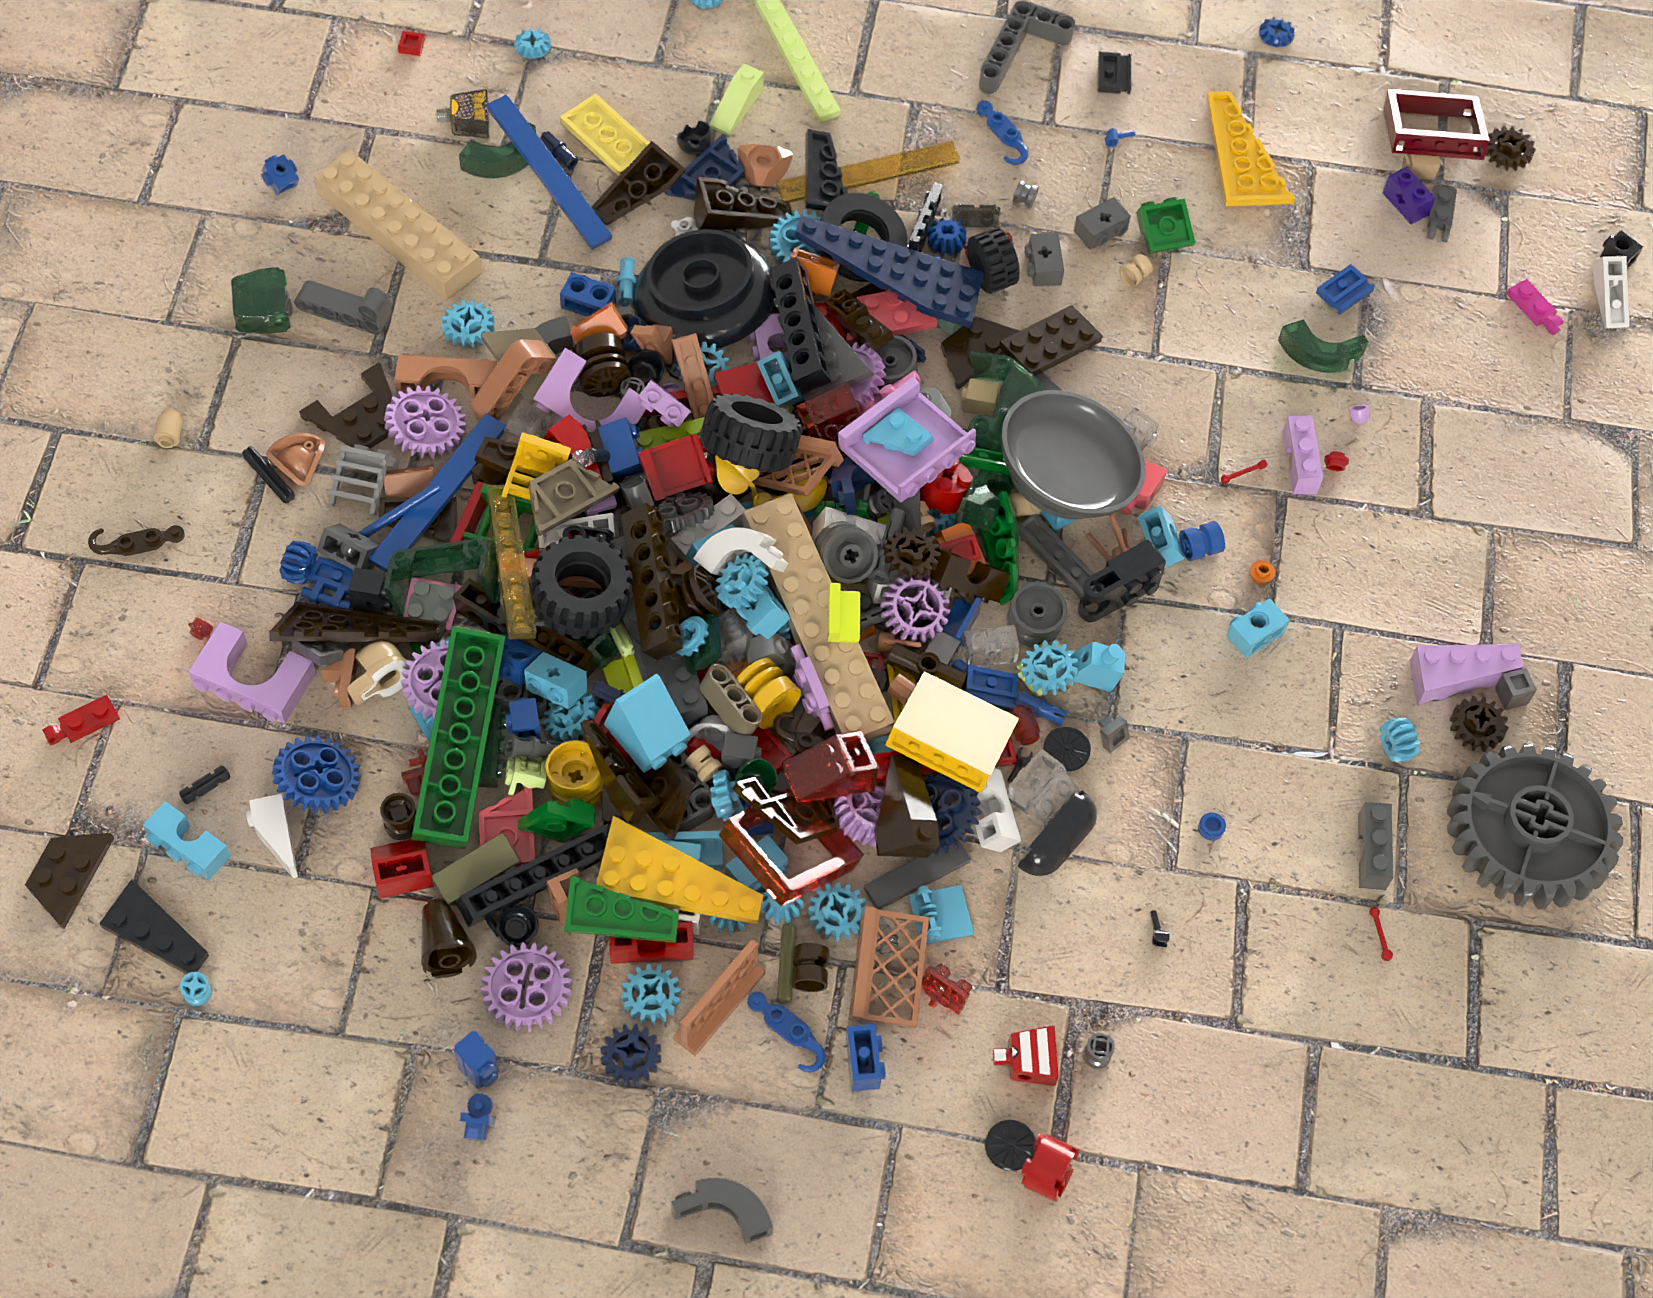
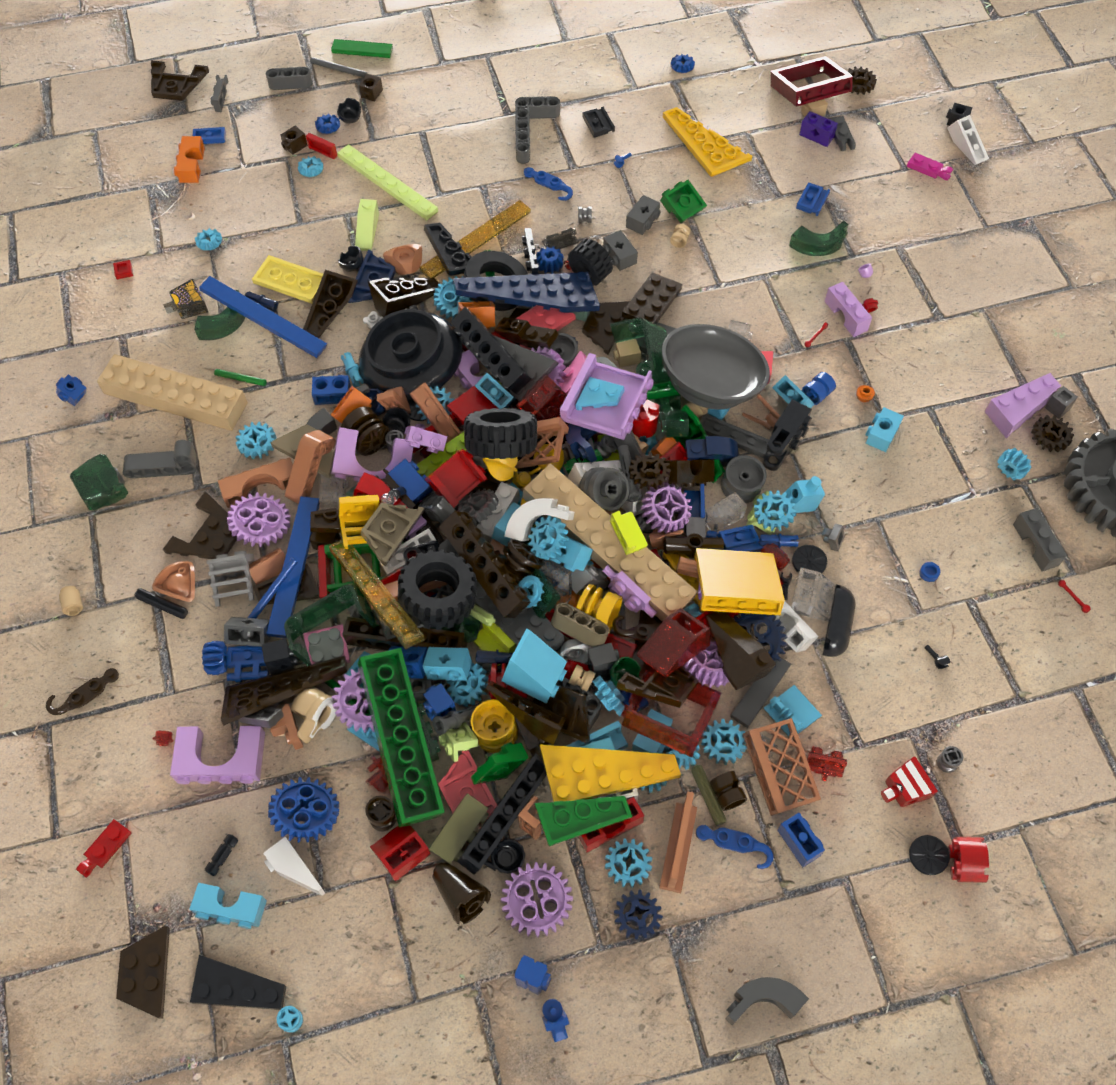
camera: 20 degrees left, 0 degrees up
none -> green bar [214,369,267,386]
none -> dark blue arch [685,436,739,467]

